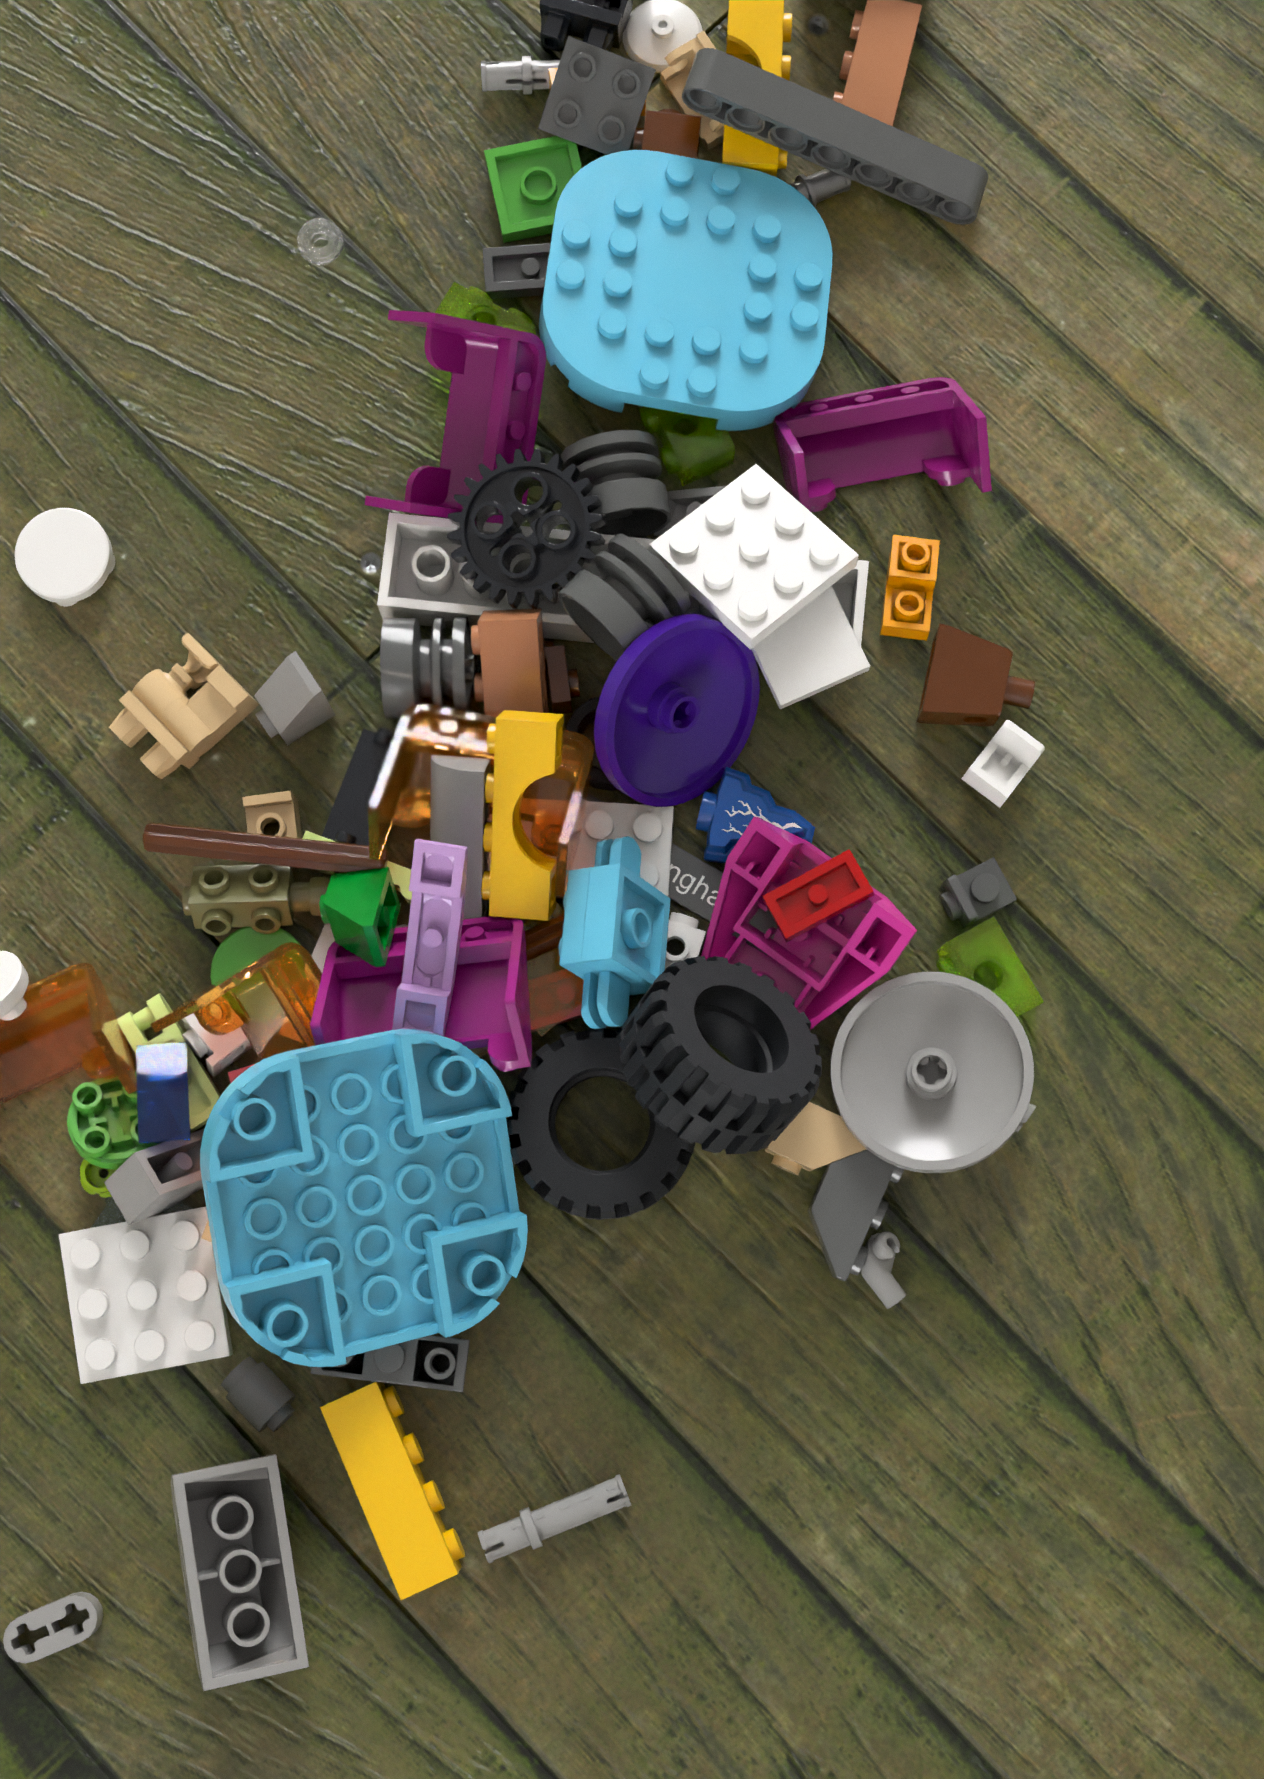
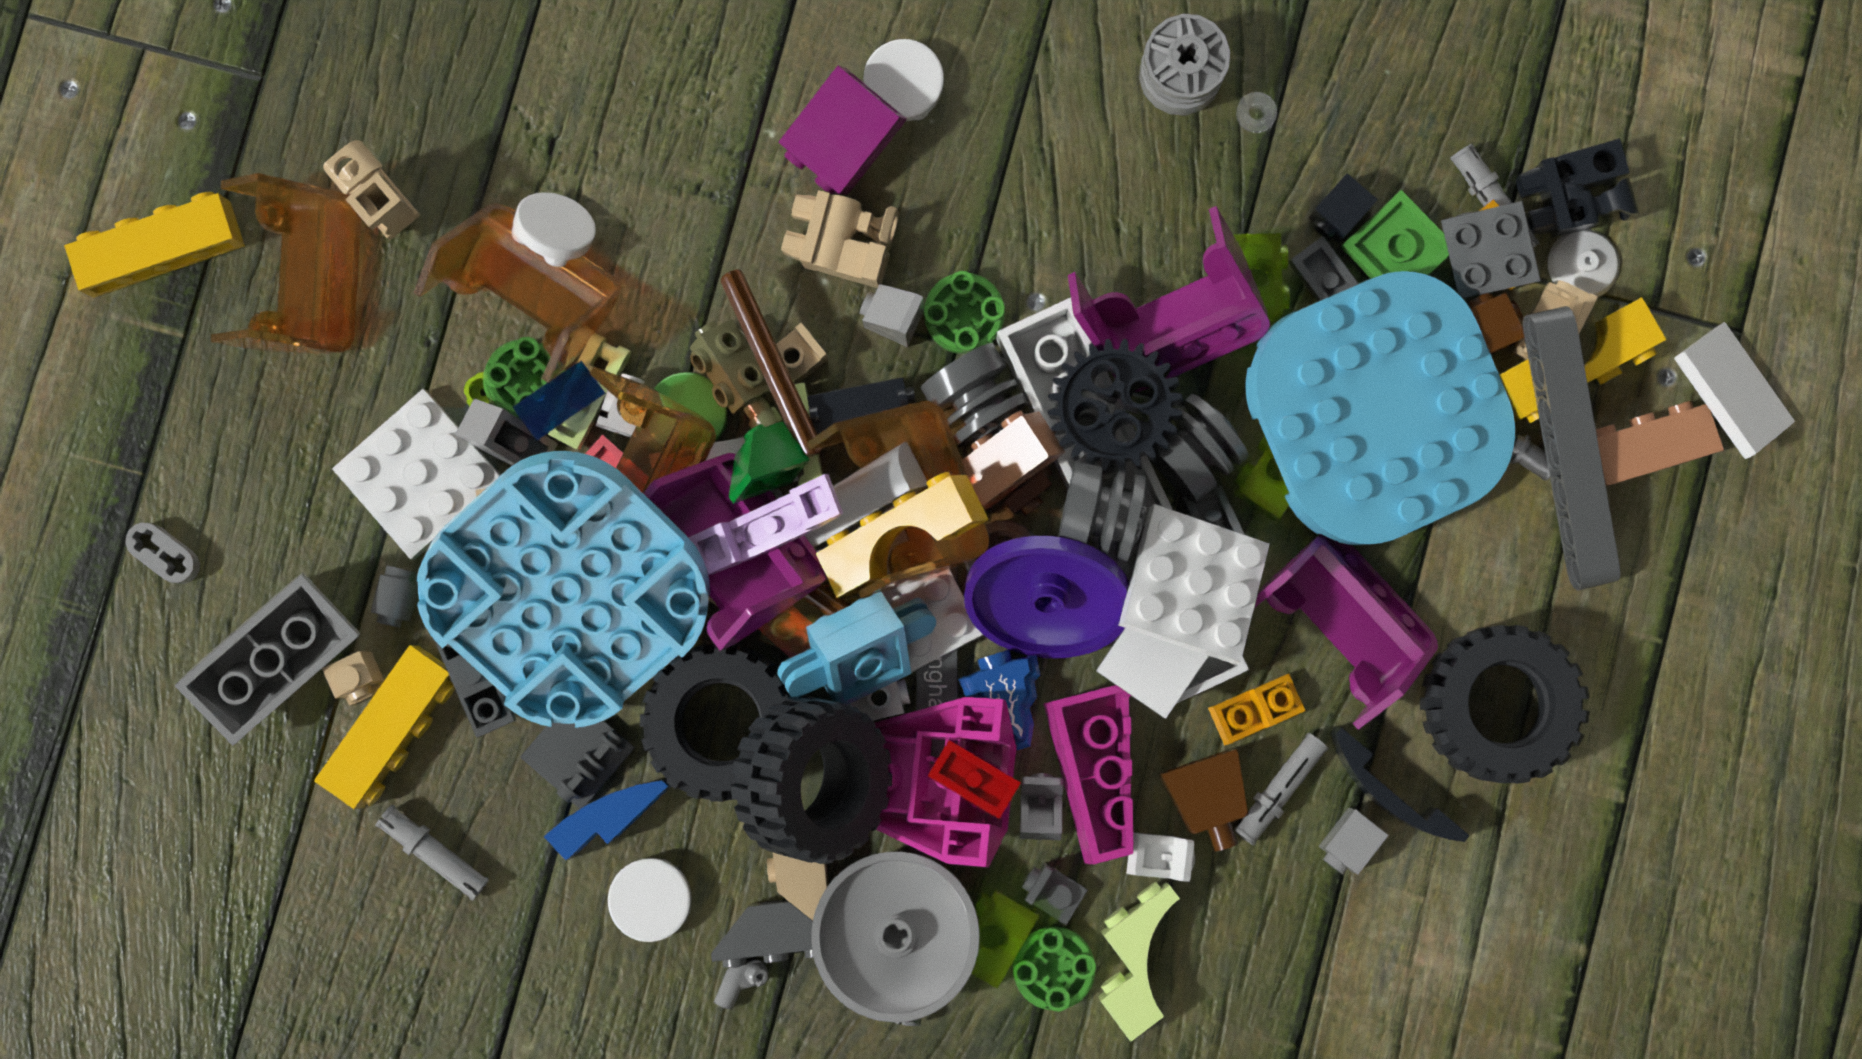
camera: 65 degrees right, 5 degrees up
none -> tan brick [322,651,384,706]
none -> dark grey hinge [520,721,635,809]
none -> blue slope [544,779,671,861]
none -> white tile [608,858,692,942]
none -> magenta brick [778,65,907,195]
none -> bright green tile [924,271,1005,354]
none -> bright green tile [1013,926,1096,1012]
none -> dark grey bracket [1020,773,1063,840]
none -> dark pink wedge [1043,685,1134,865]
none -> yellowish green arch [1098,882,1180,1042]
none -> light grey wheel [1139,14,1230,116]
none -> light grey pin [1234,733,1329,846]
none -> black brick [1309,173,1378,243]
none -> light grey brick [1319,808,1389,875]
none -> black slope [1330,727,1470,842]
none -> black tyre [1420,625,1590,784]

